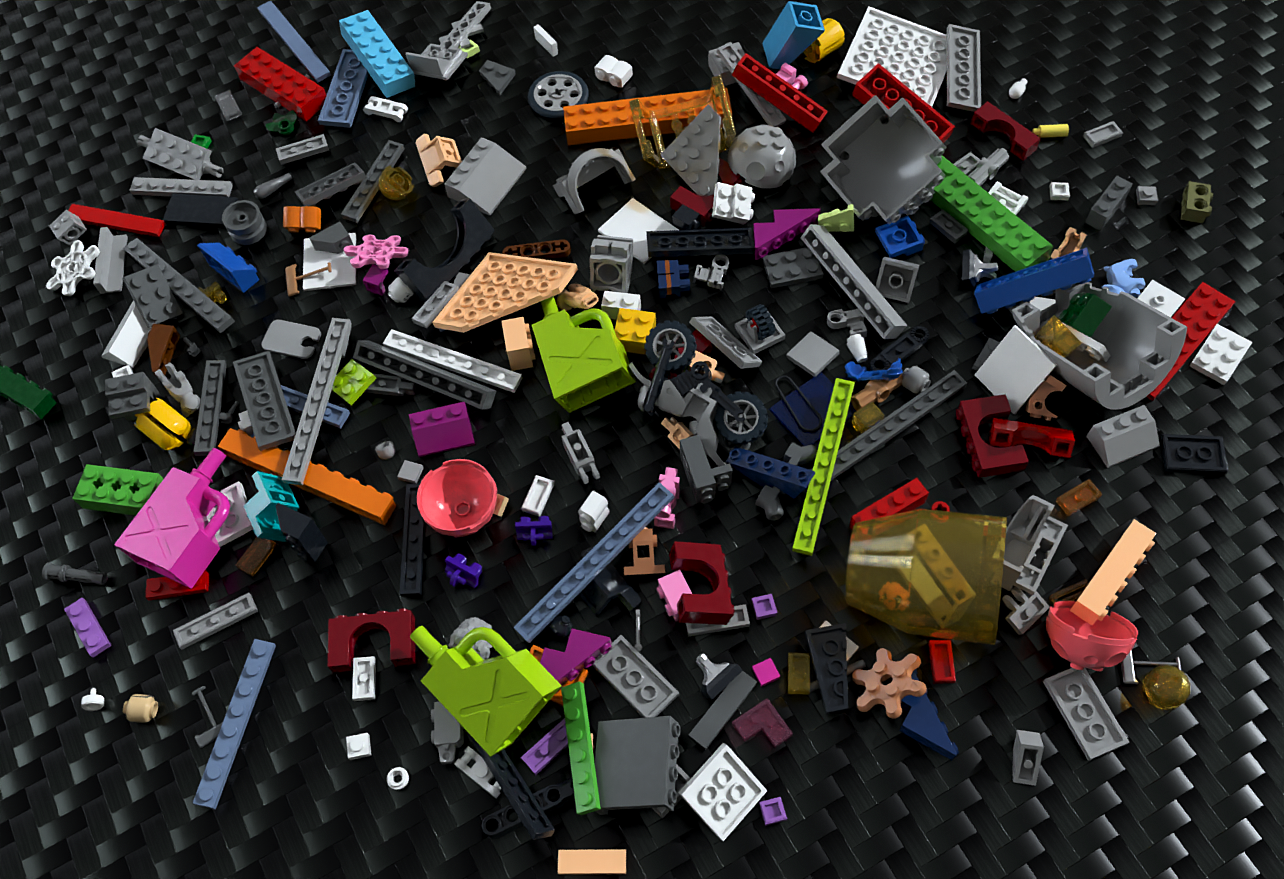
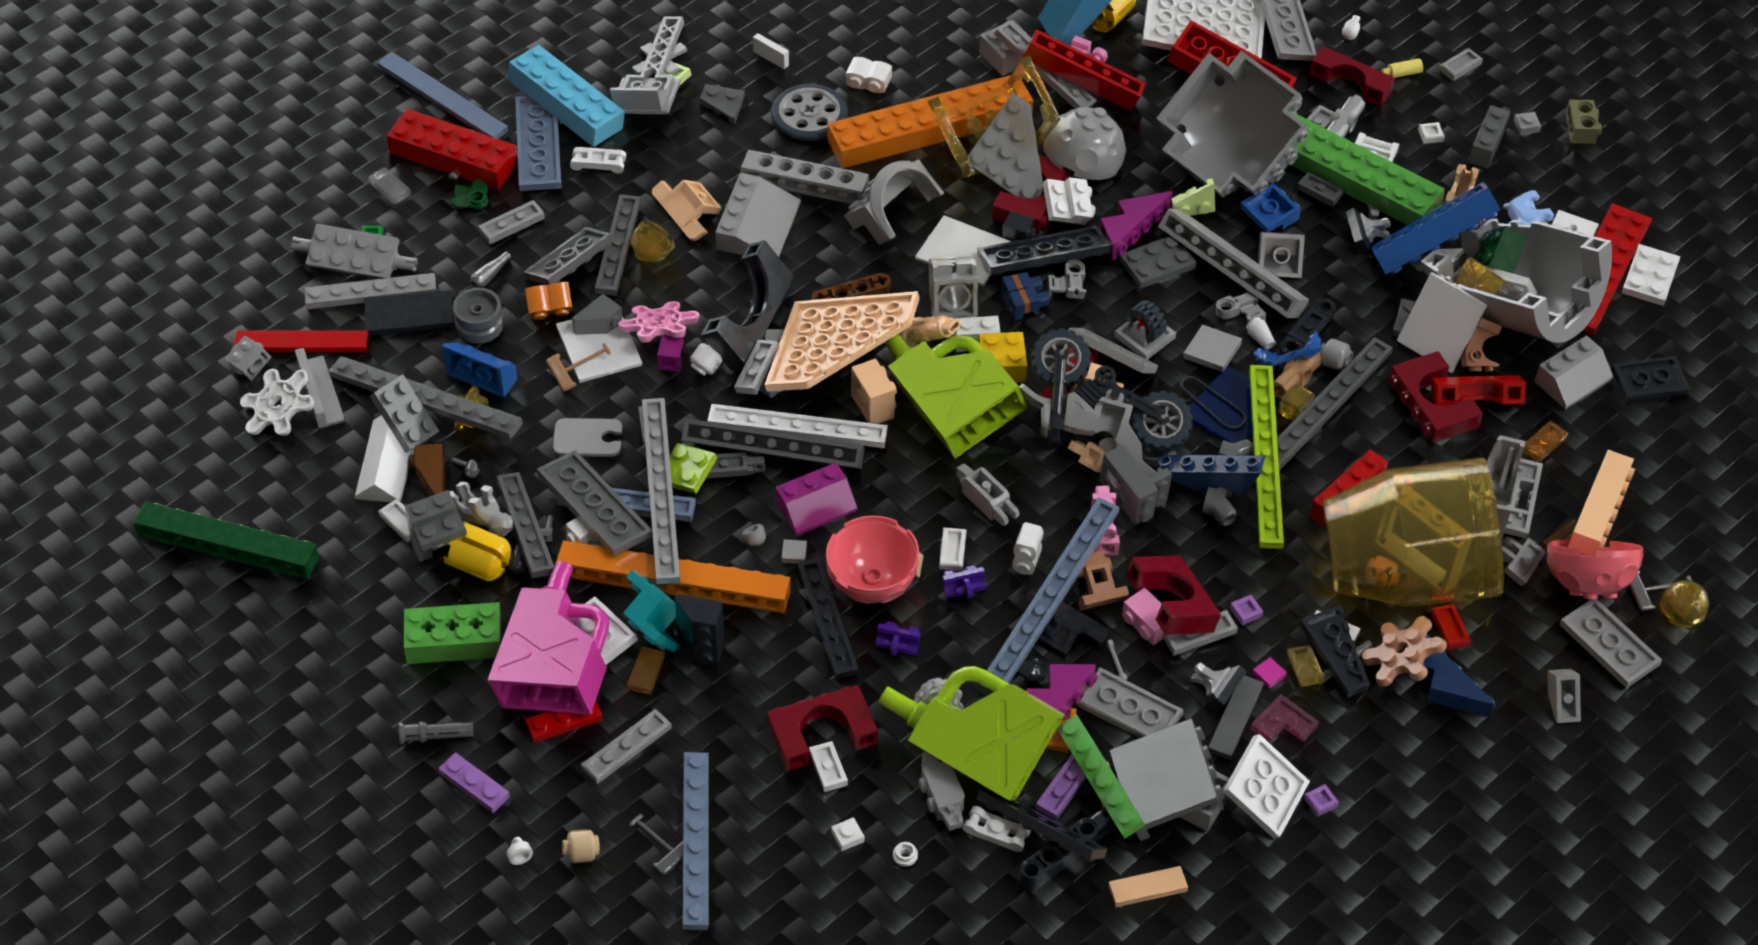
camera: 20 degrees left, 10 degrees down
none -> light grey brick [741,150,869,204]

